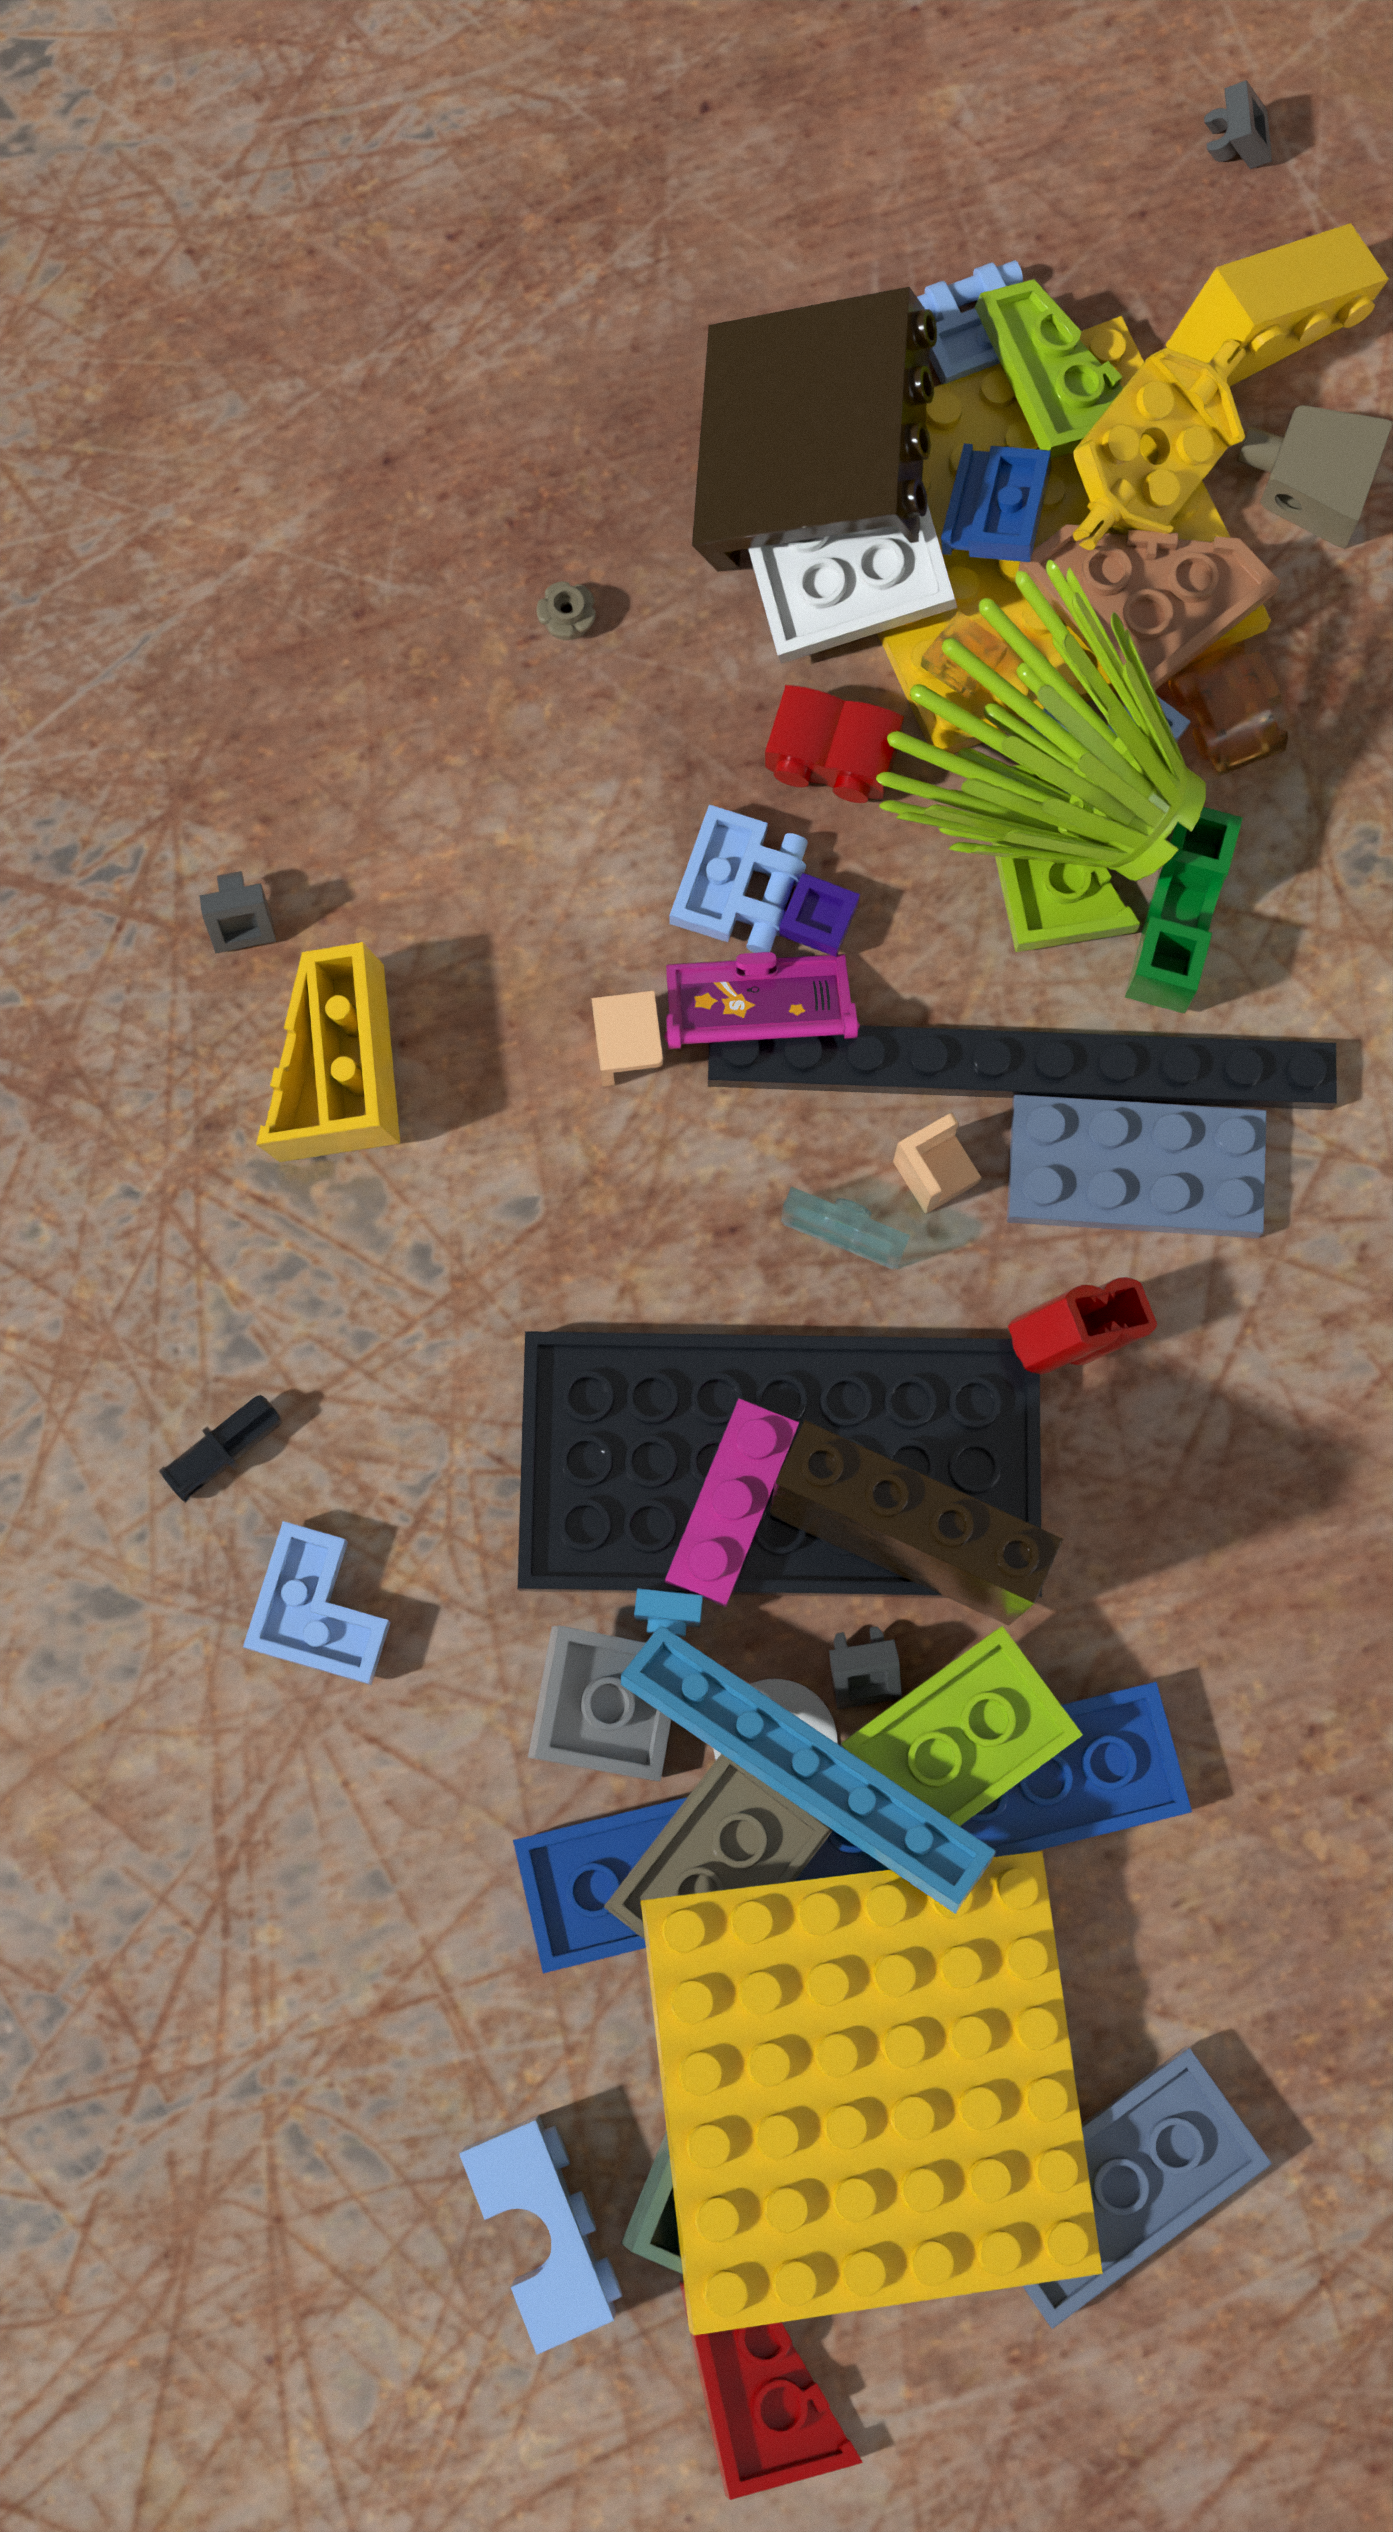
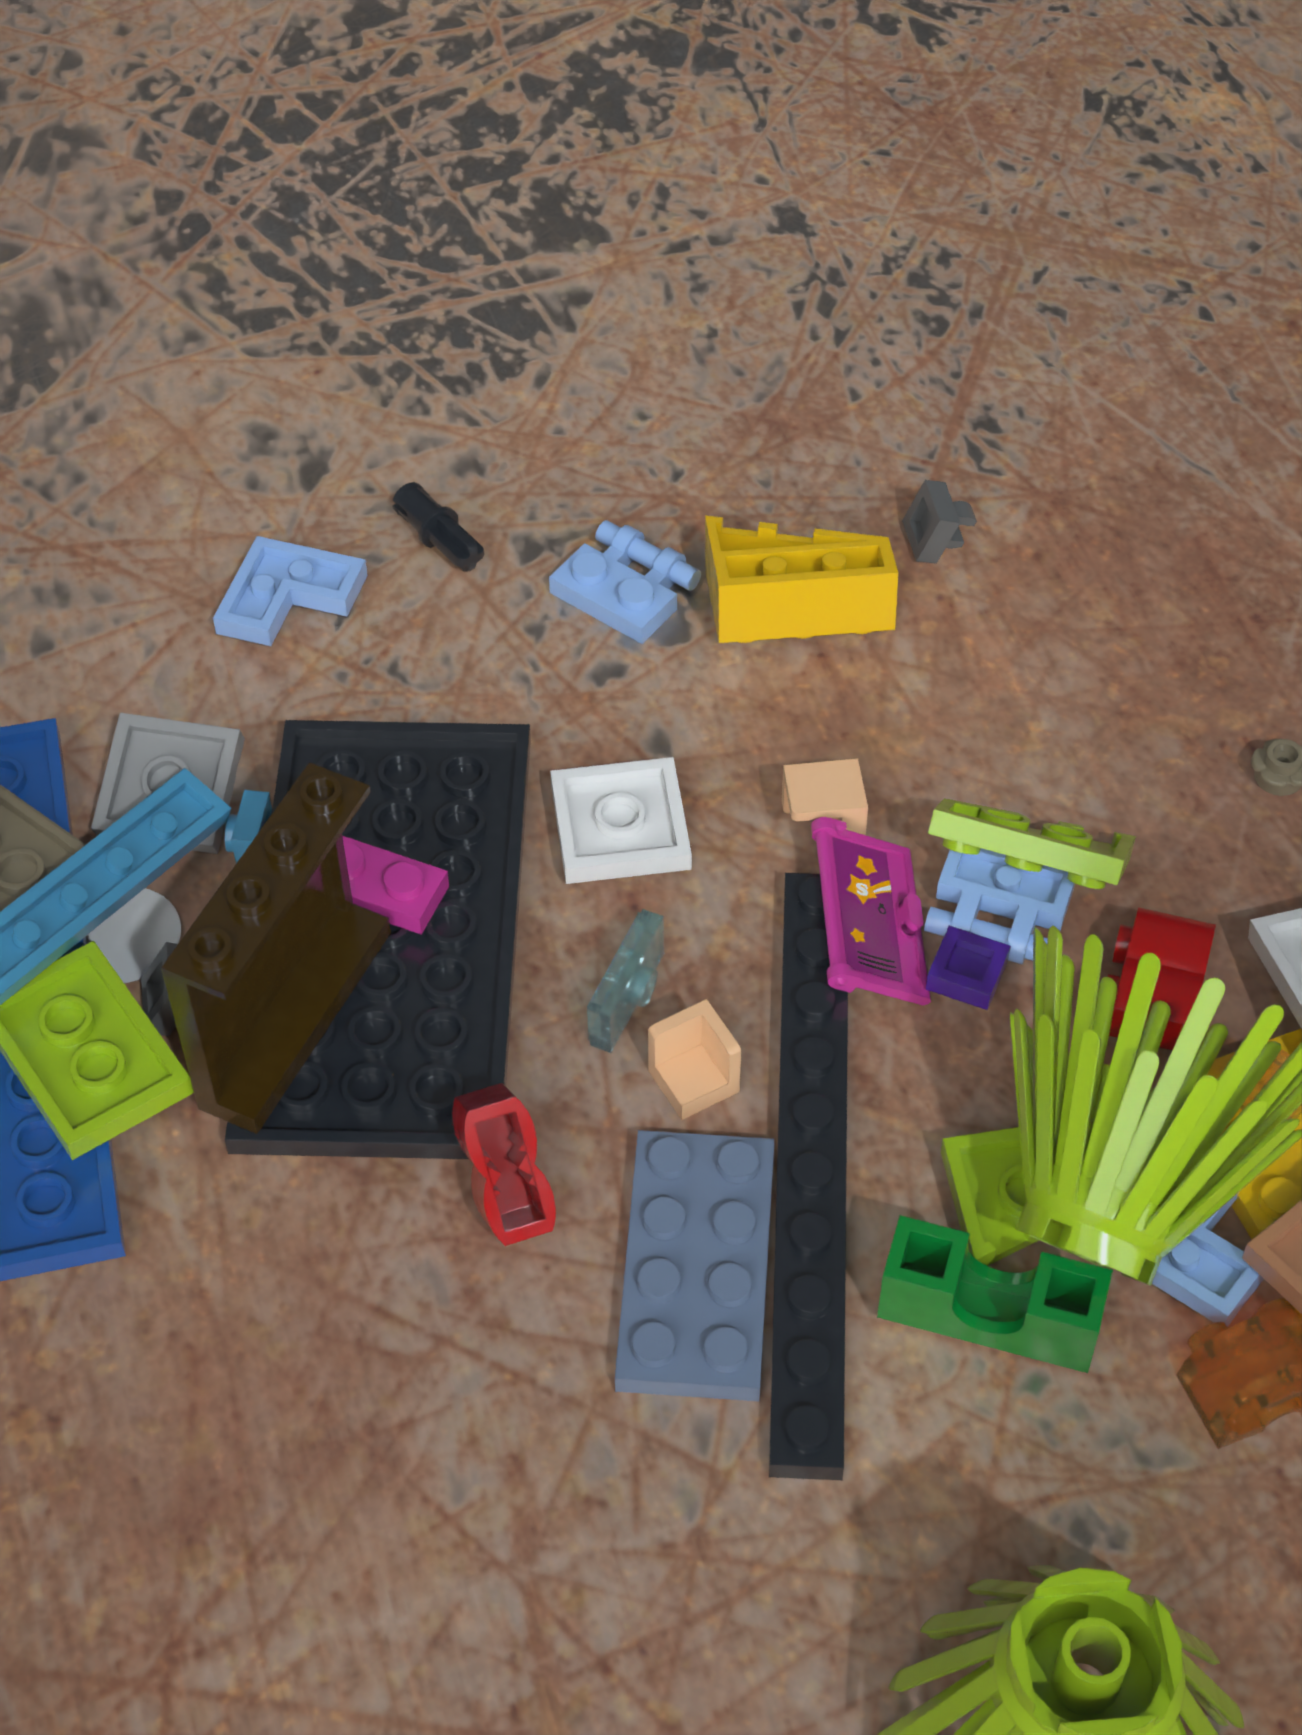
camera: 90 degrees right, 25 degrees down
none -> light blue plate [549,520,702,644]
none -> white plate [550,757,692,884]
none -> lime wing [928,798,1136,889]

